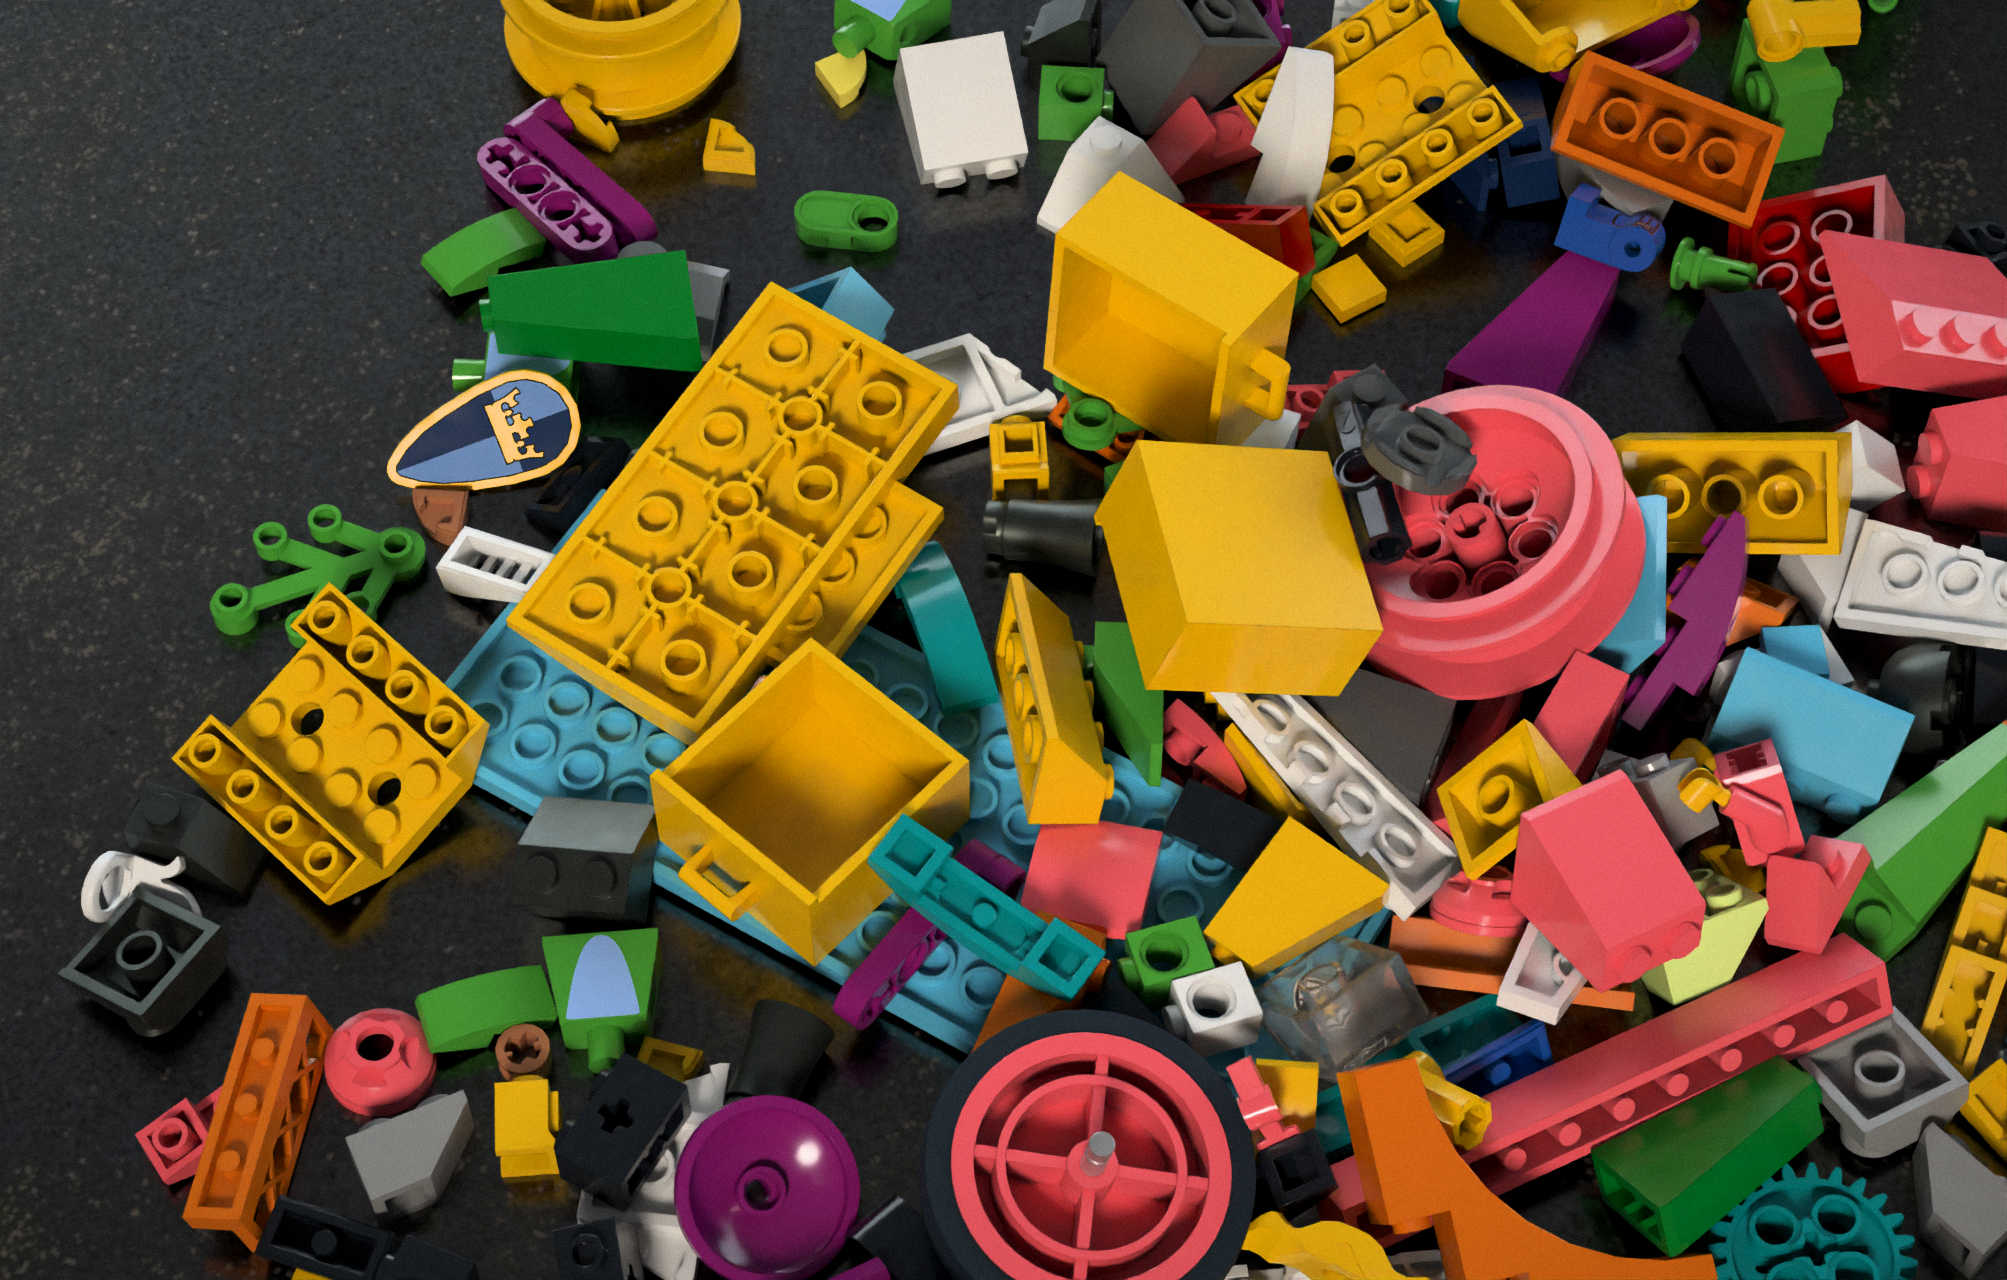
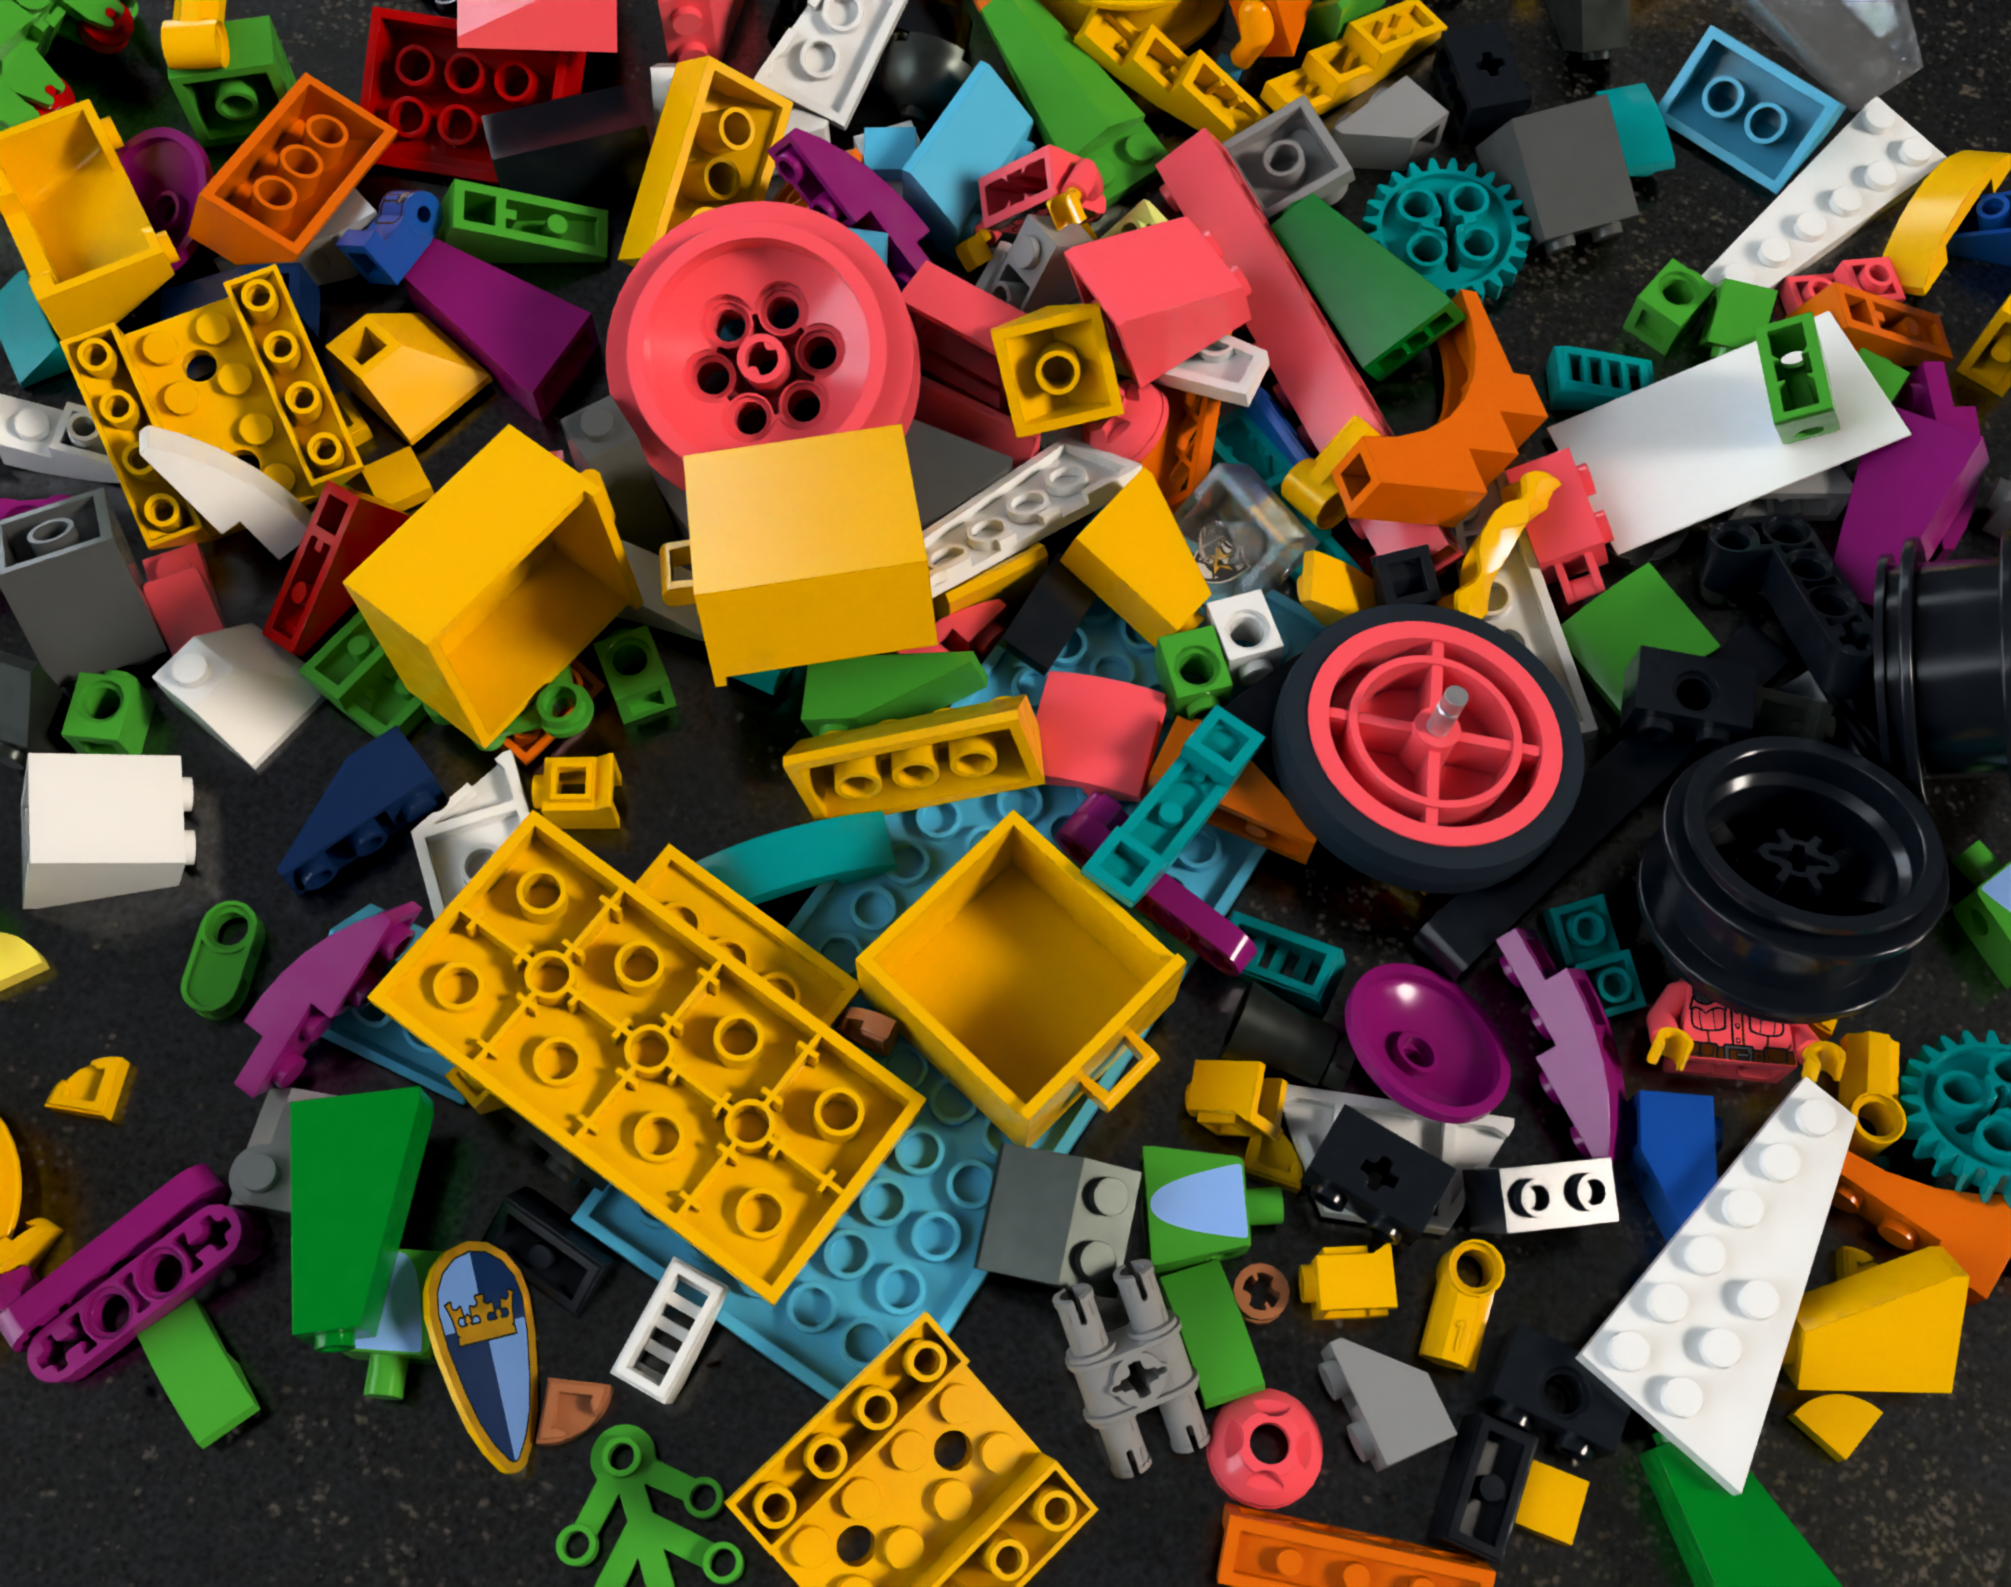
camera: 90 degrees left, 10 degrees up
pearl dark grey plant [982,498,1104,577] -> none
coral piece [1226,1055,1302,1152] -> none
black piece [1322,400,1413,566] -> none
dark grey tile [1360,404,1477,495] -> none
bright green pin [1670,237,1758,293] -> none
coral slope [1764,835,1872,955] -> none
none -> magenta slope [234,901,423,1098]
none -> dark blue slope [277,725,447,896]
none -> yellow slope [325,313,493,446]
none -> bright green slope [438,178,608,263]
none -> light grey pin [1052,1259,1211,1479]
none -> yellow window [1185,1060,1288,1141]
none -> teal slope [1229,911,1346,1015]
none -> yellow piece [1418,1239,1505,1373]

